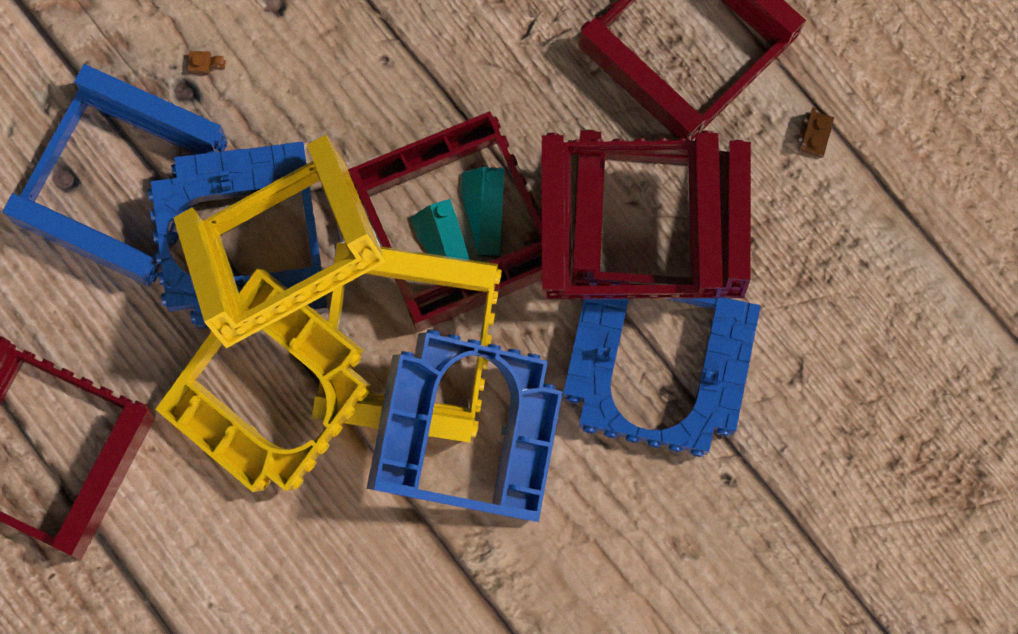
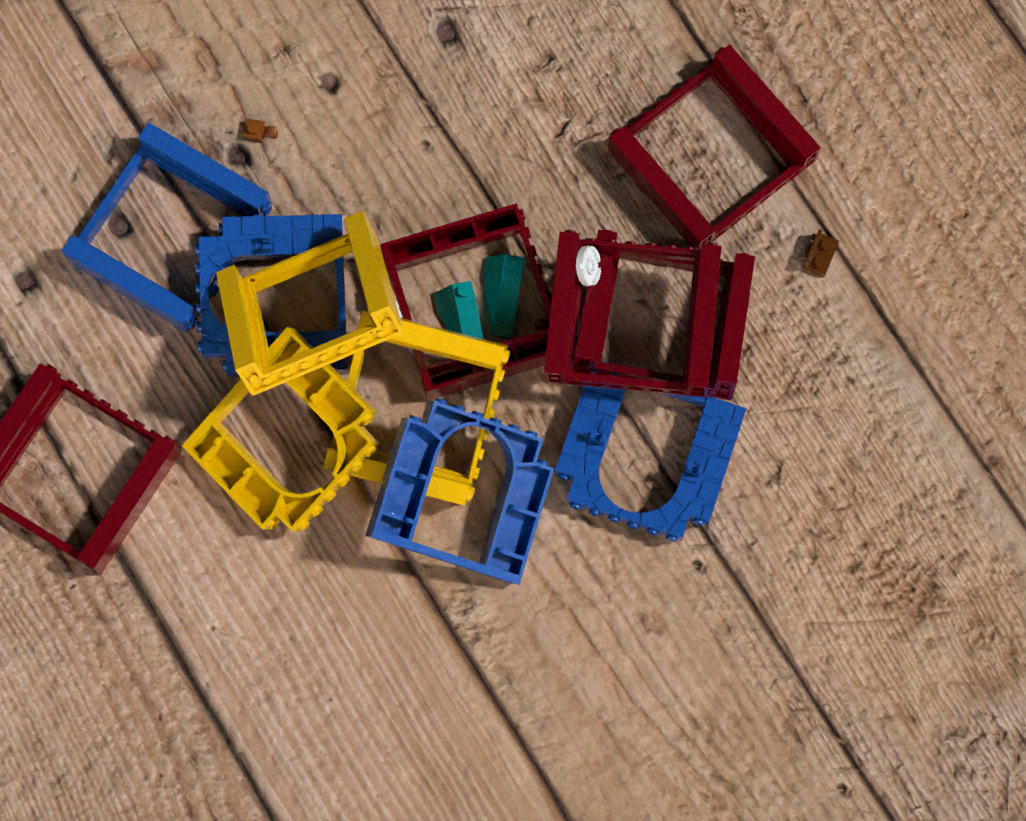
camera: 10 degrees right, 0 degrees up
none -> white tile [576,246,601,286]

